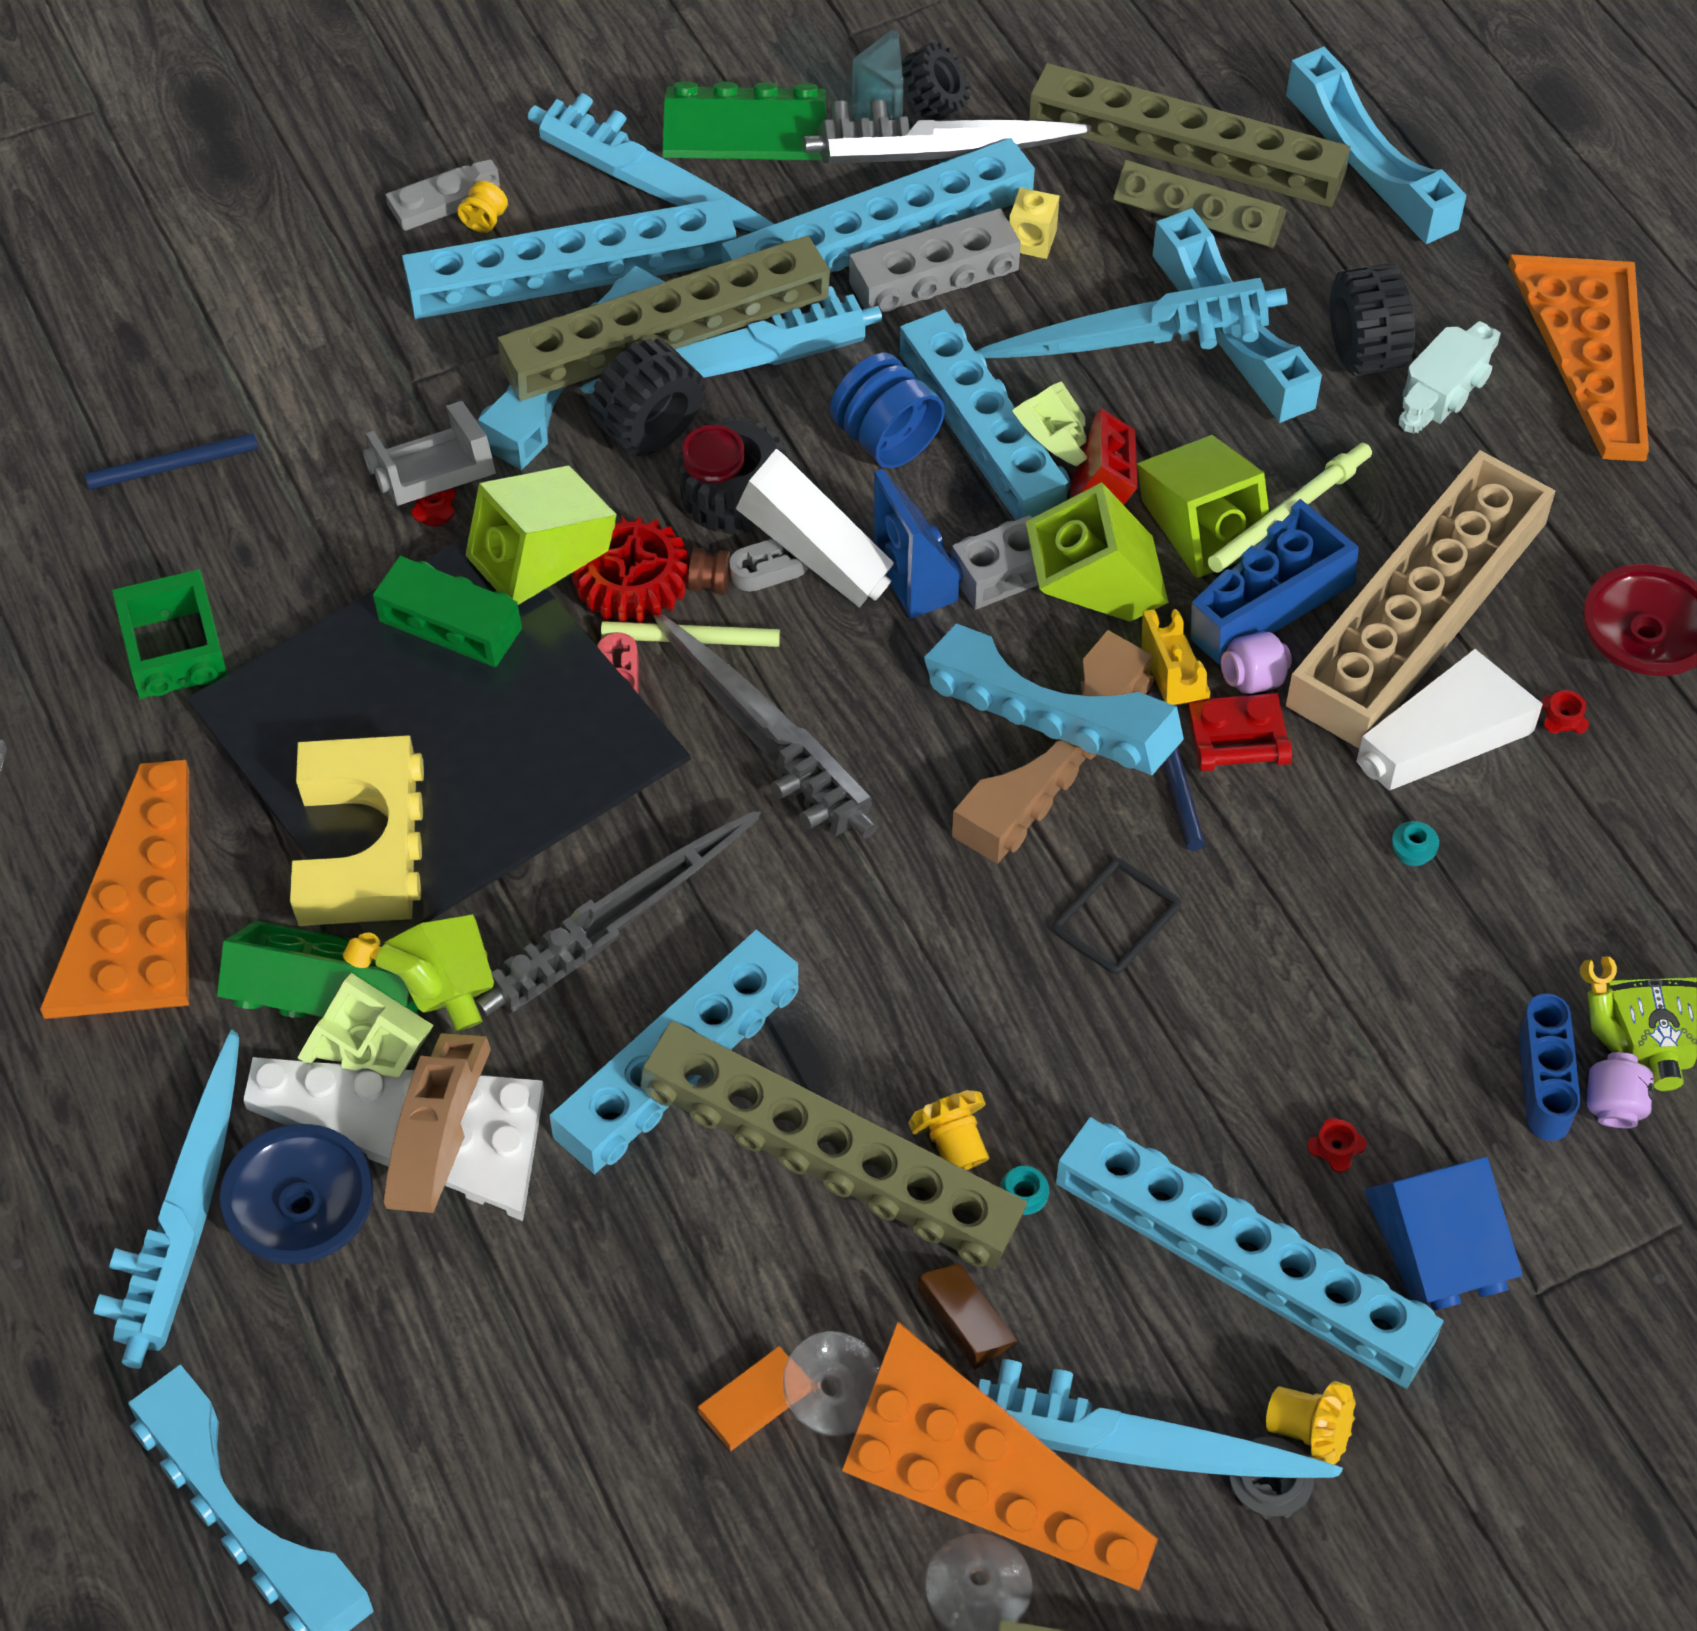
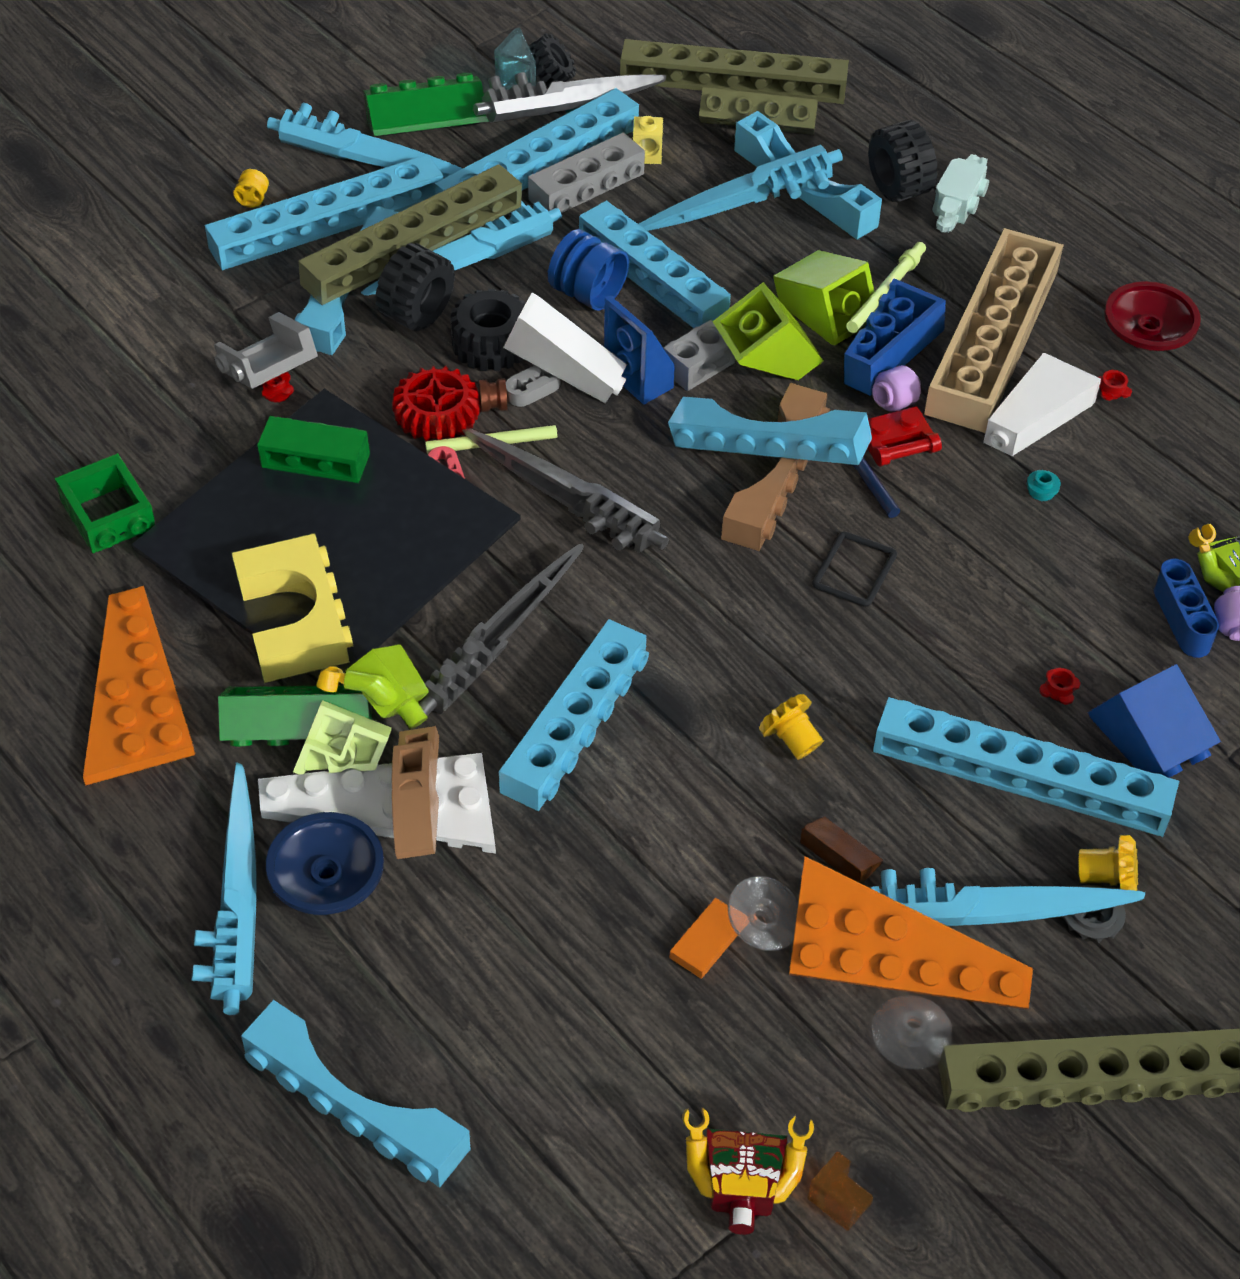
camera: 15 degrees left, 5 degrees down
dark blue bar [85,433,258,490] -> none
light grey hinge [386,159,500,231] -> none
lime slope [465,466,617,605] -> none
olive brick [641,1020,1028,1270] -> none
dark red piece [682,425,744,483] -> none
teal plate [1000,1166,1049,1215] -> none
yellowish green slope [1012,381,1087,466] -> none
red slope [1071,408,1137,505] -> none
yellow hinge [1142,609,1210,705] -> none
medium azure arch [1286,47,1466,244] -> none
orange wing [1508,254,1649,462] -> none

